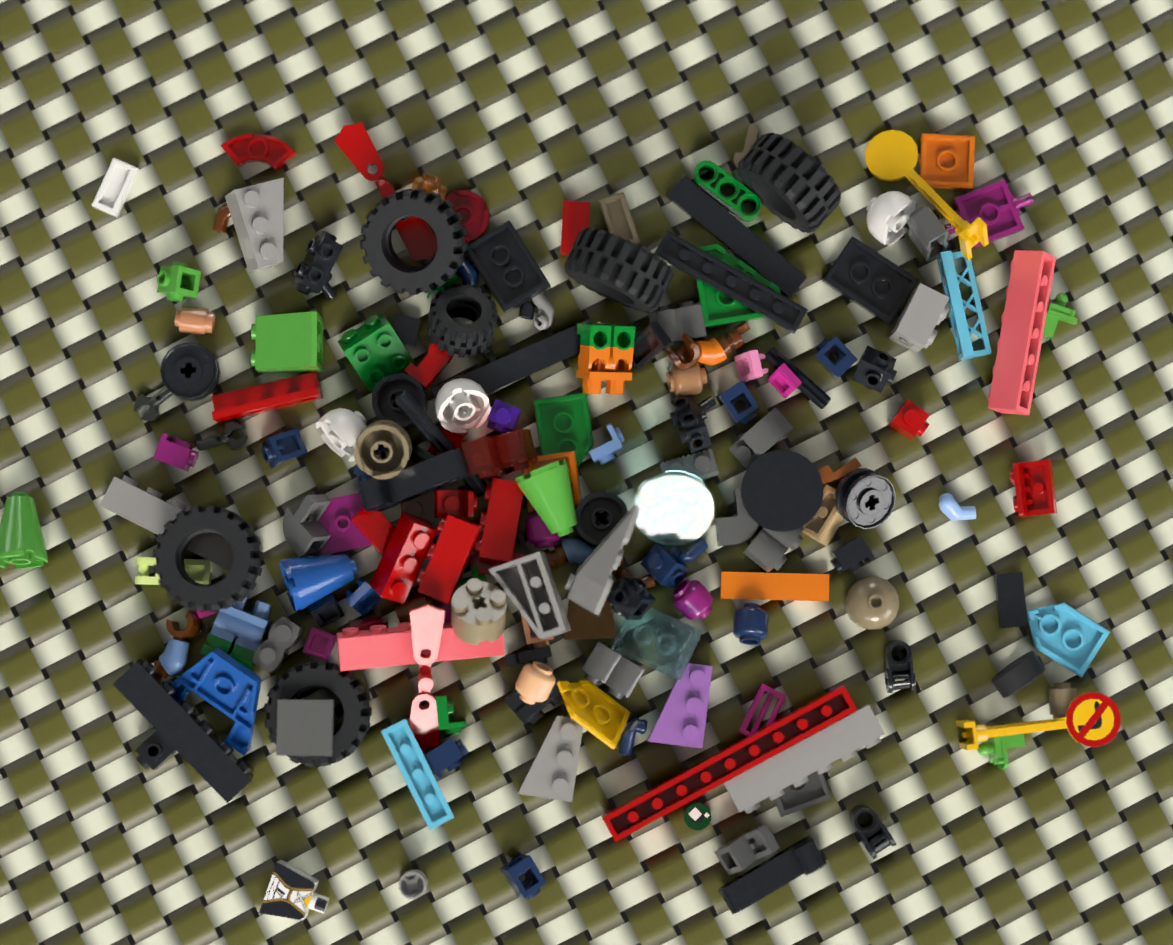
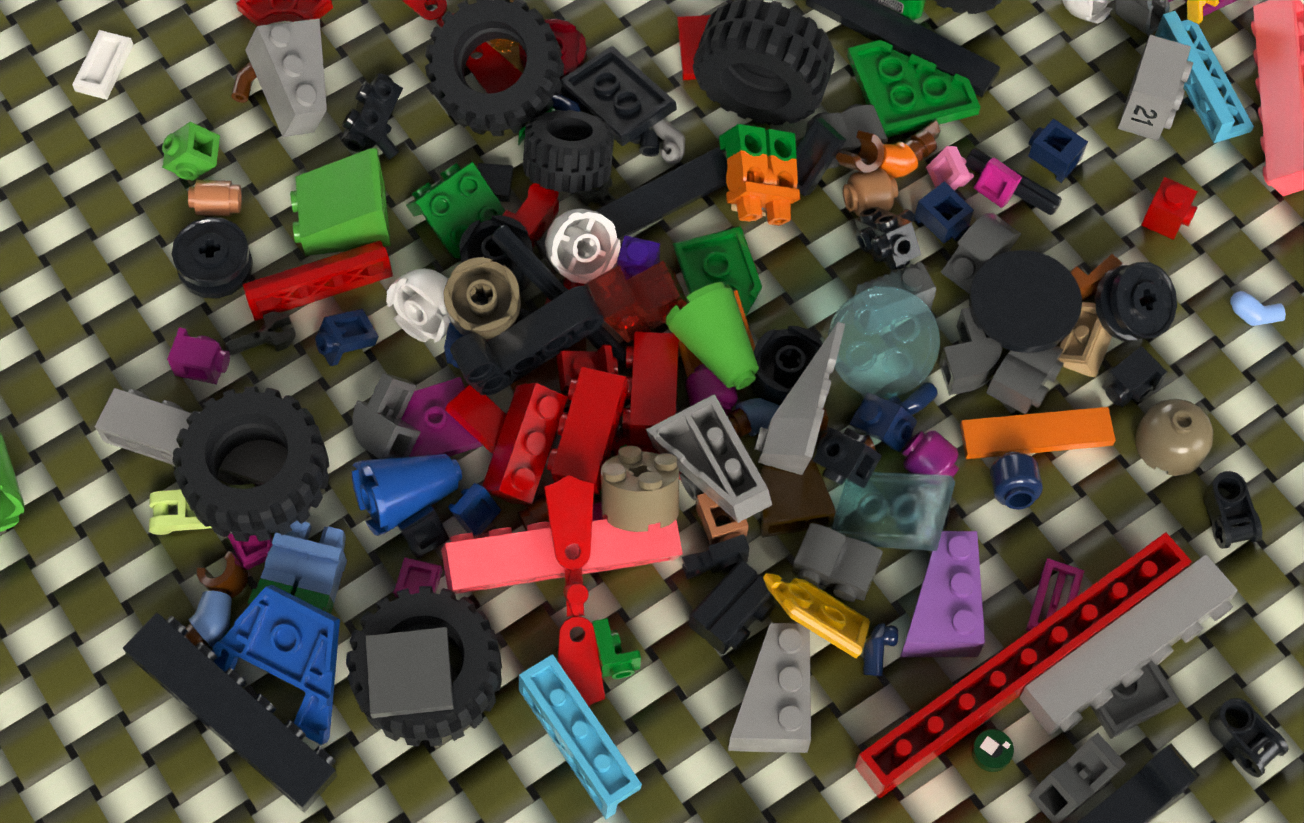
camera: 10 degrees left, 20 degrees down
pearl dark grey bar [134,387,173,421] -> none
black brick [135,730,177,770] -> none
dark grey brick [253,616,304,673] -> none
dark blue brick [424,736,469,778] -> none
light nougat head [515,661,556,704] -> none
medium blue bracket [589,423,625,465] -> none
black tile [654,230,808,334] -> none
black tile [822,236,919,325] -> none
black brick [851,345,897,393] -> none

